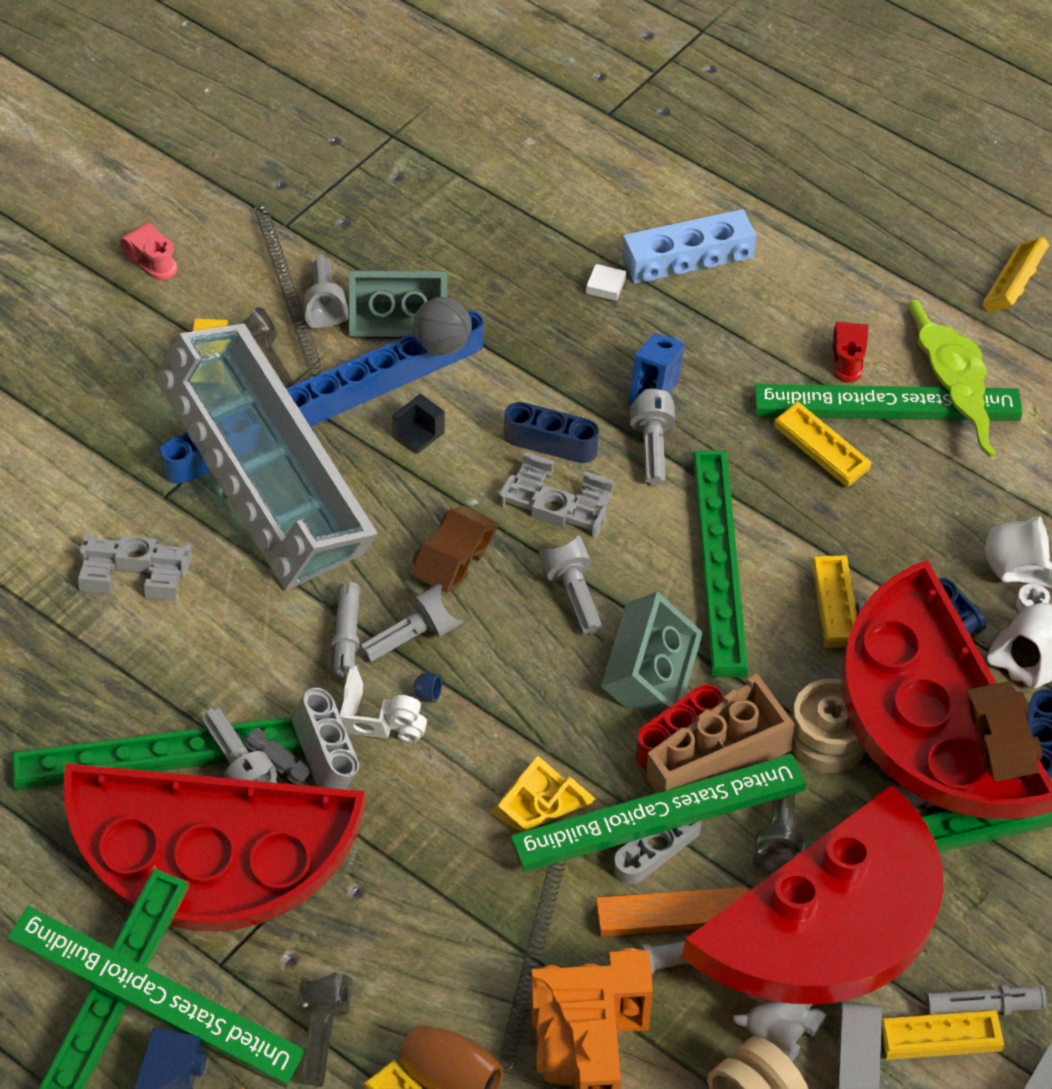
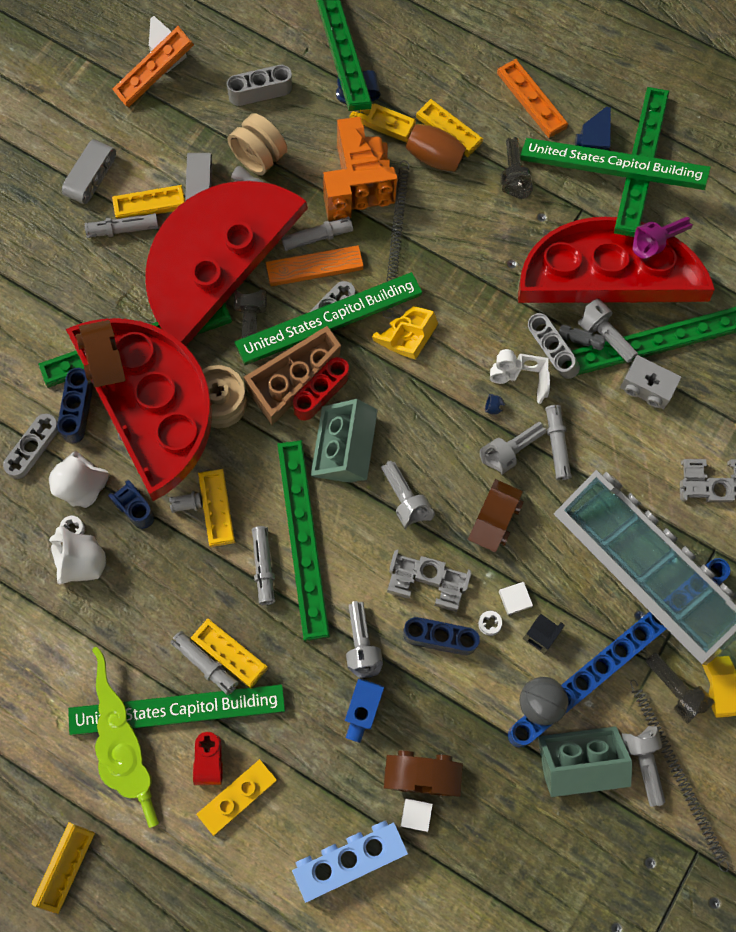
camera: 170 degrees right, 20 degrees up
none -> light grey pin [171,631,239,695]
none -> yellow plate [196,759,277,836]
none -> light grey pin [252,526,275,605]
none -> reddish brown brick [384,750,463,797]
none -> white bush [479,611,502,636]
none -> white tile [499,582,533,615]
none -> light grey brick [620,355,681,410]
none -> magenta piece [633,217,693,259]

